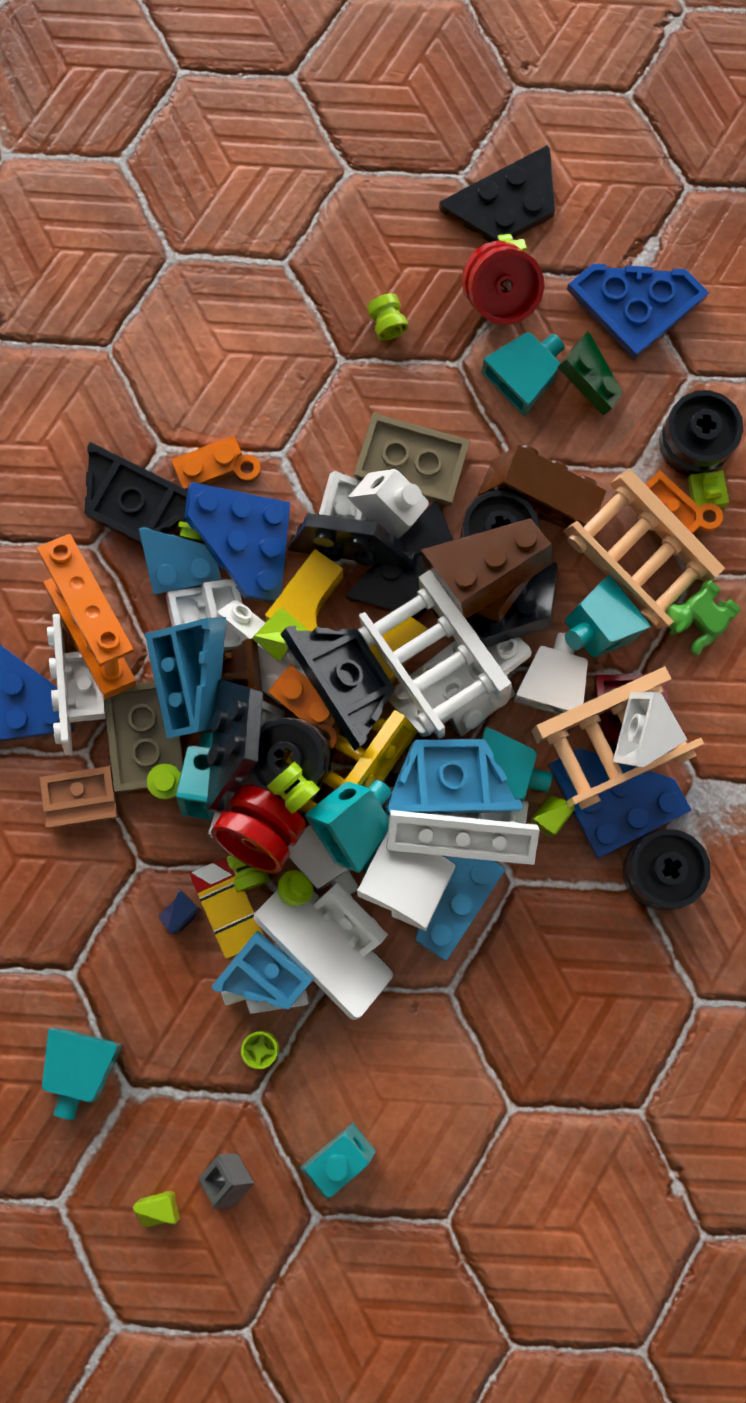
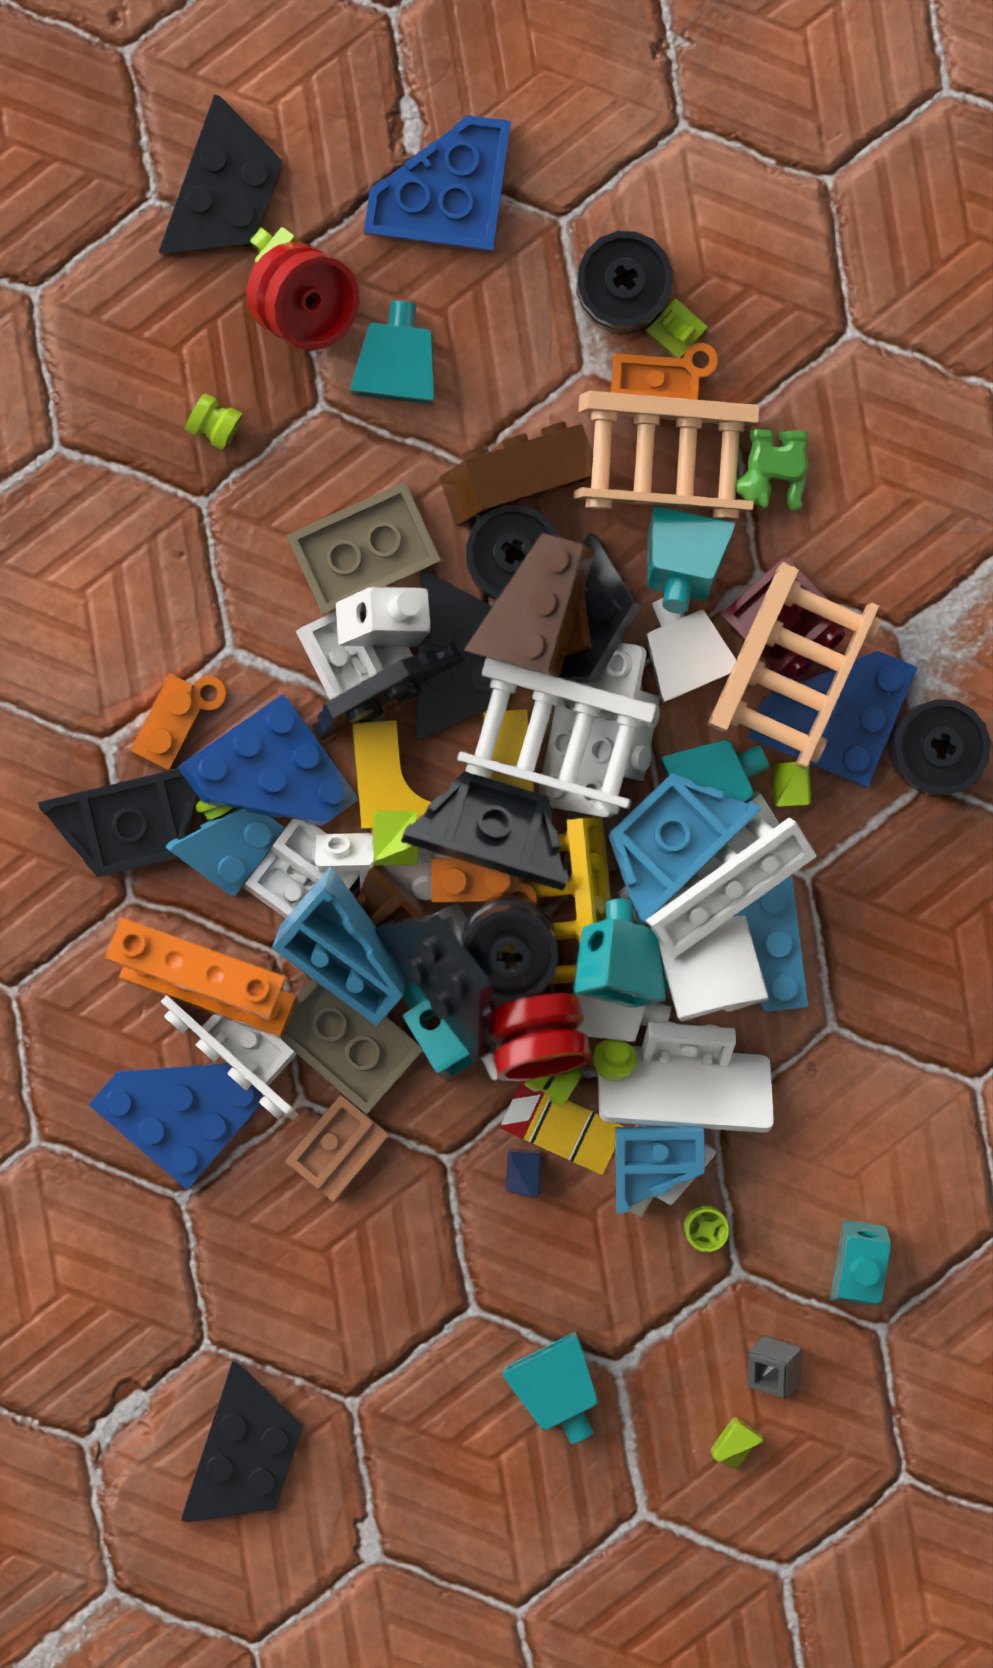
camera: 40 degrees left, 10 degrees up
lime plate [147,763,181,800] -> none
lime wheel [267,761,320,814] -> none
dark green wing [558,331,623,416] -> none
white slope [613,692,687,767] -> none

